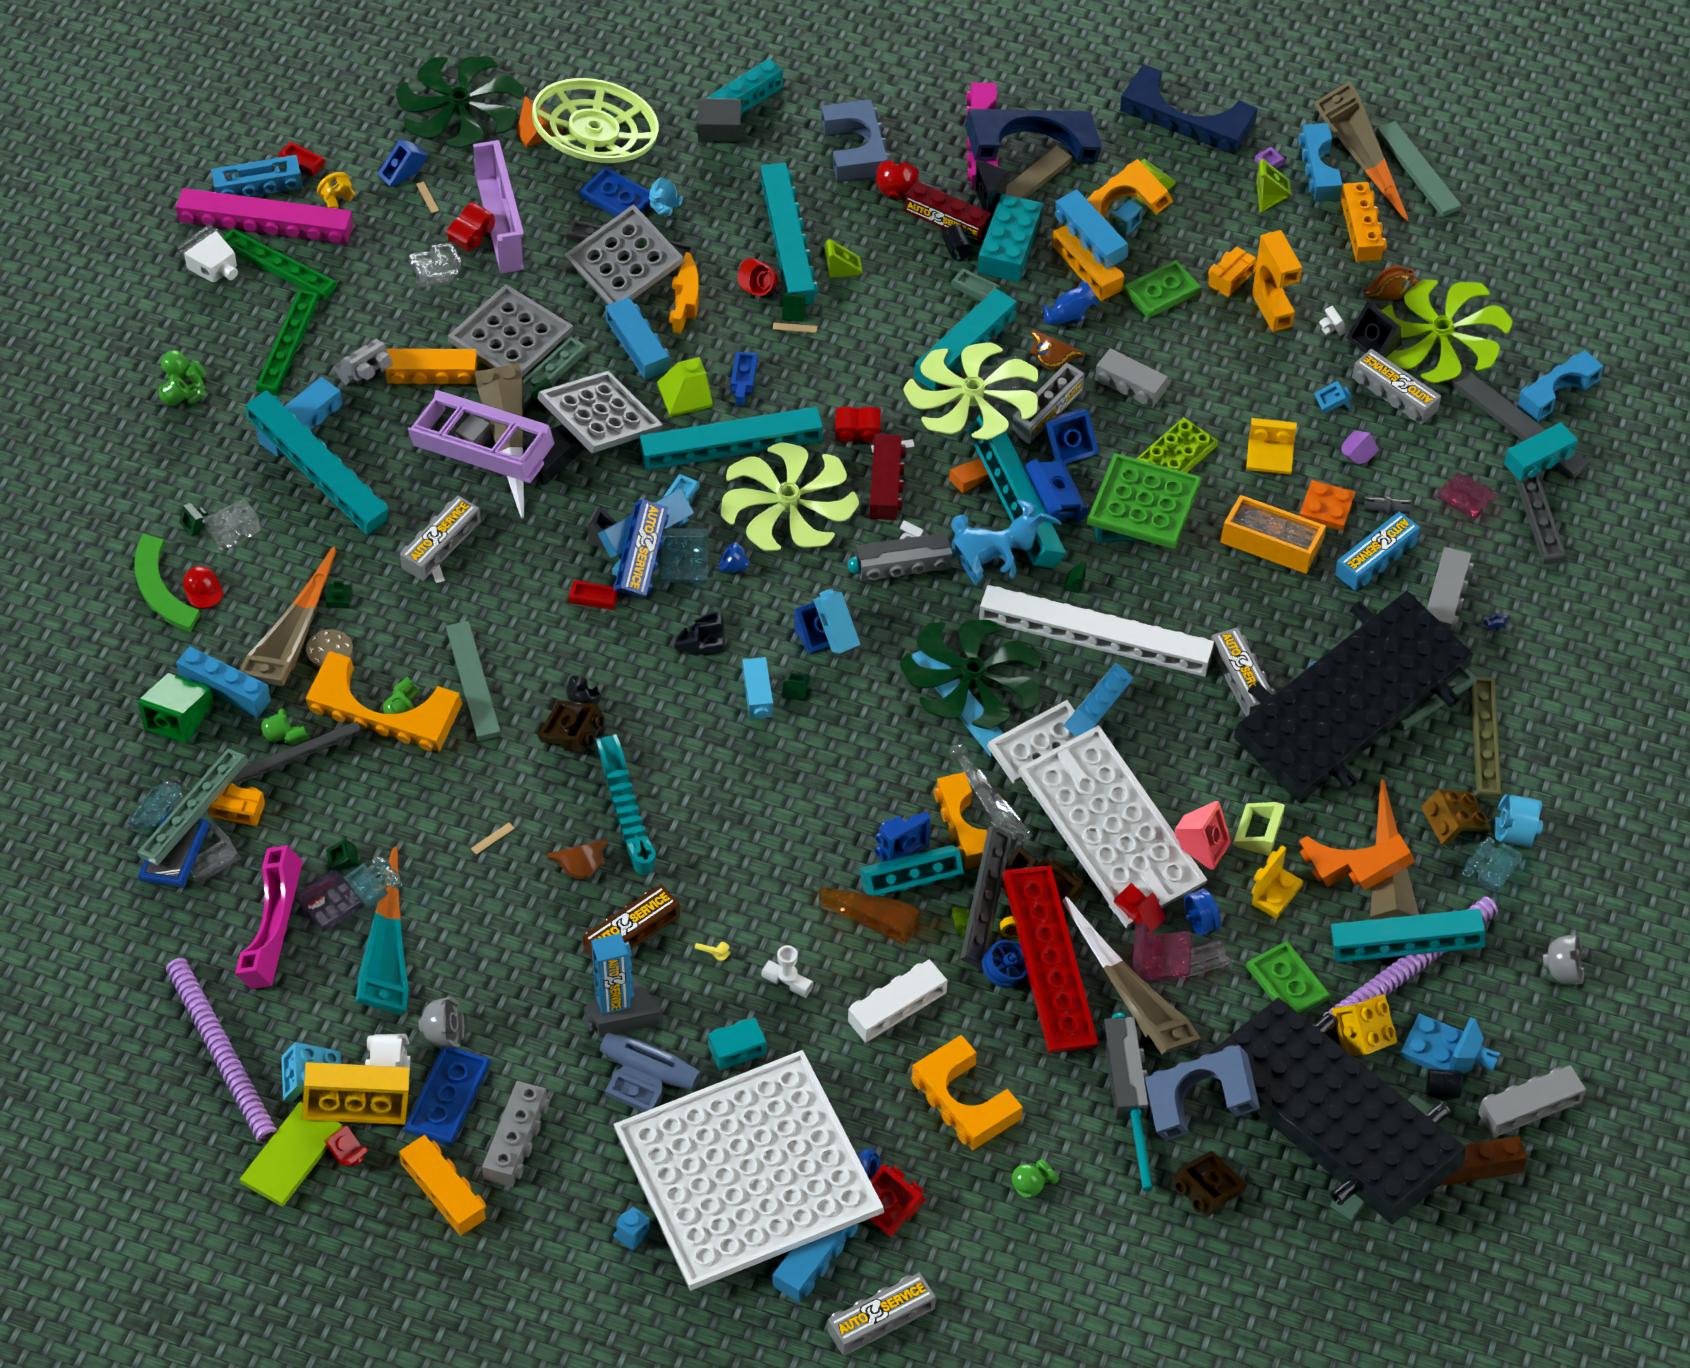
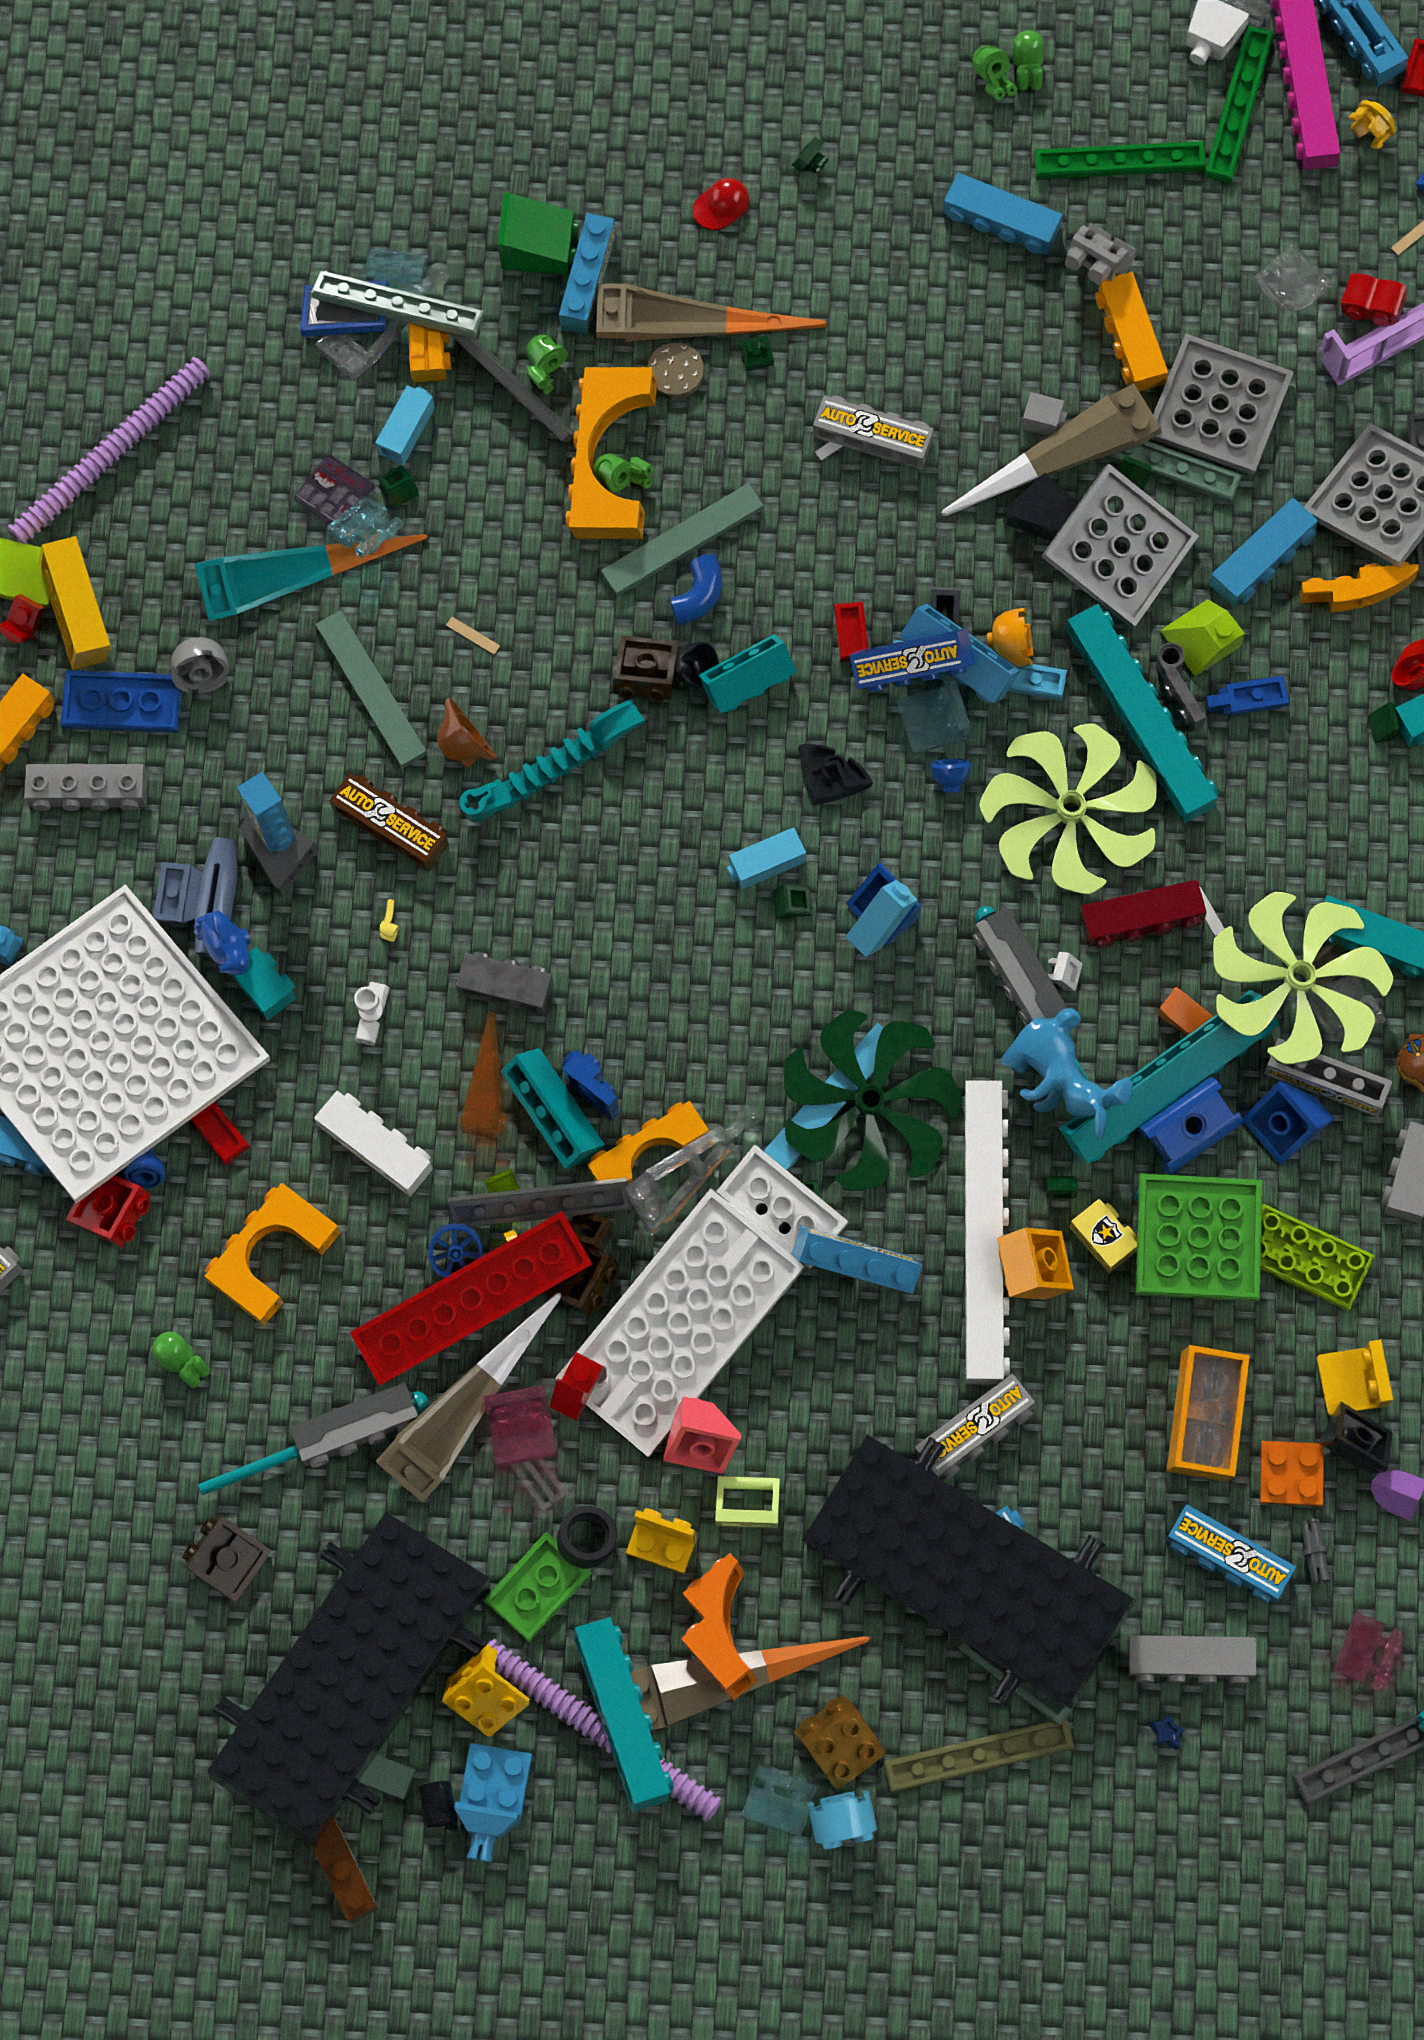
camera: 80 degrees right, 20 degrees up
bright green tile [134,534,200,632] -> none
clear brick [204,498,261,551] -> none
dark pink arch [235,845,303,989] -> none
teal brick [246,390,388,535] -> none
medium azure bracket [281,1042,341,1103] -> none
white brick [365,1034,410,1075] -> none
lavender piece [408,390,555,483] -> none
tan piece [773,323,817,333] -> none
red brick [835,407,881,443] -> none
sand blue arch [1145,1045,1260,1141] -> none
blue wheel [1184,888,1221,936] -> none
light grey brick [1478,1065,1586,1138] -> none
light grey cylinder [1543,935,1584,984] -> none
none -> red tile [190,1102,250,1165]
none -> blue animal [194,911,250,975]
none -> sand green tile [315,610,427,768]
none -> medium azure brick [375,385,435,466]
none -> flat silver brick [456,952,554,1016]
none -> black tyre [556,1506,617,1569]
none -> blue cylinder [670,554,723,626]
none -> teal brick [698,634,797,713]
none -> light orange cylinder [987,608,1033,667]
none -> light orange brick [997,1227,1074,1300]
none -> light yellow brick [1070,1199,1137,1274]
none -> flat silver plate [1156,643,1206,732]
none -> black slope [1318,1401,1393,1474]

